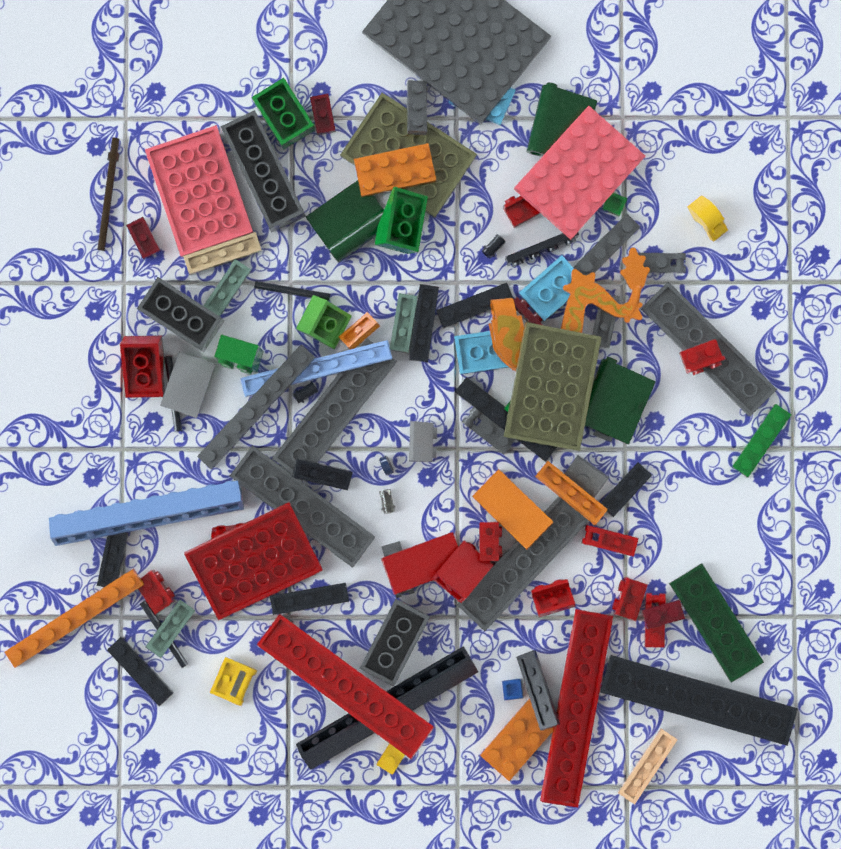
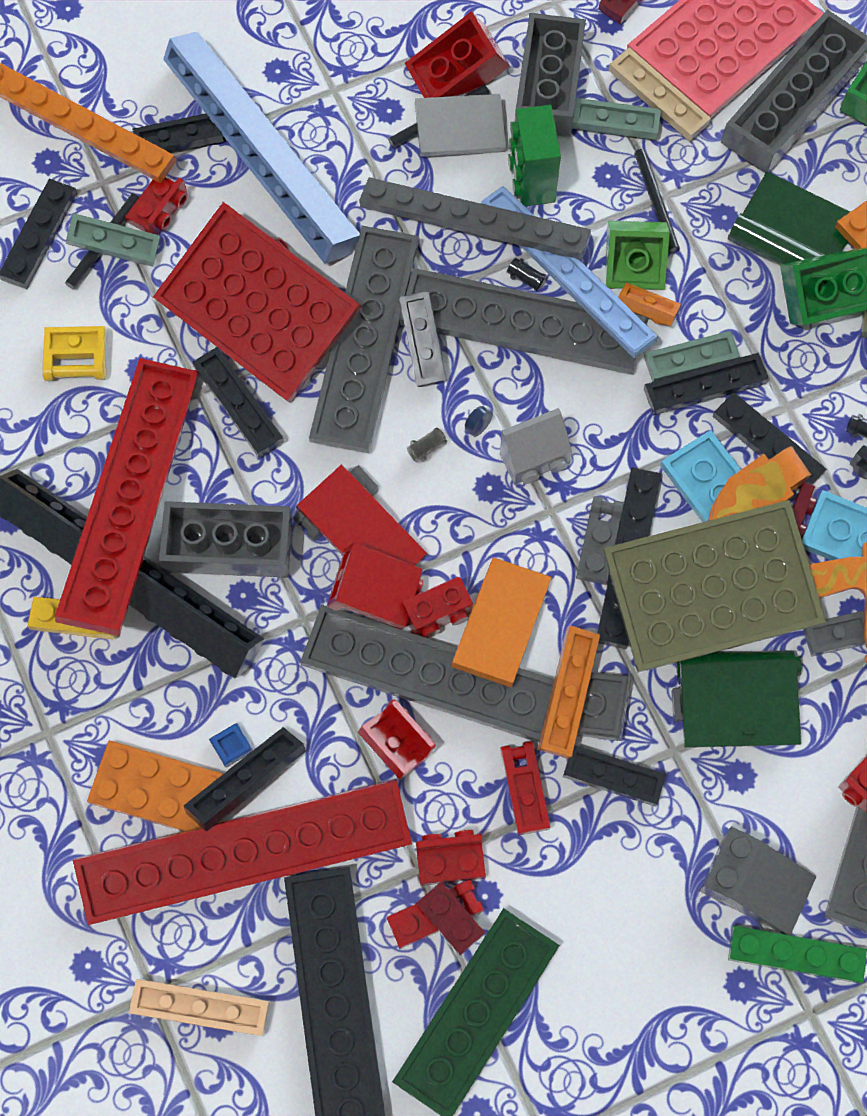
camera: 60 degrees right, 15 degrees down
none -> dark grey slope [699,826,816,936]

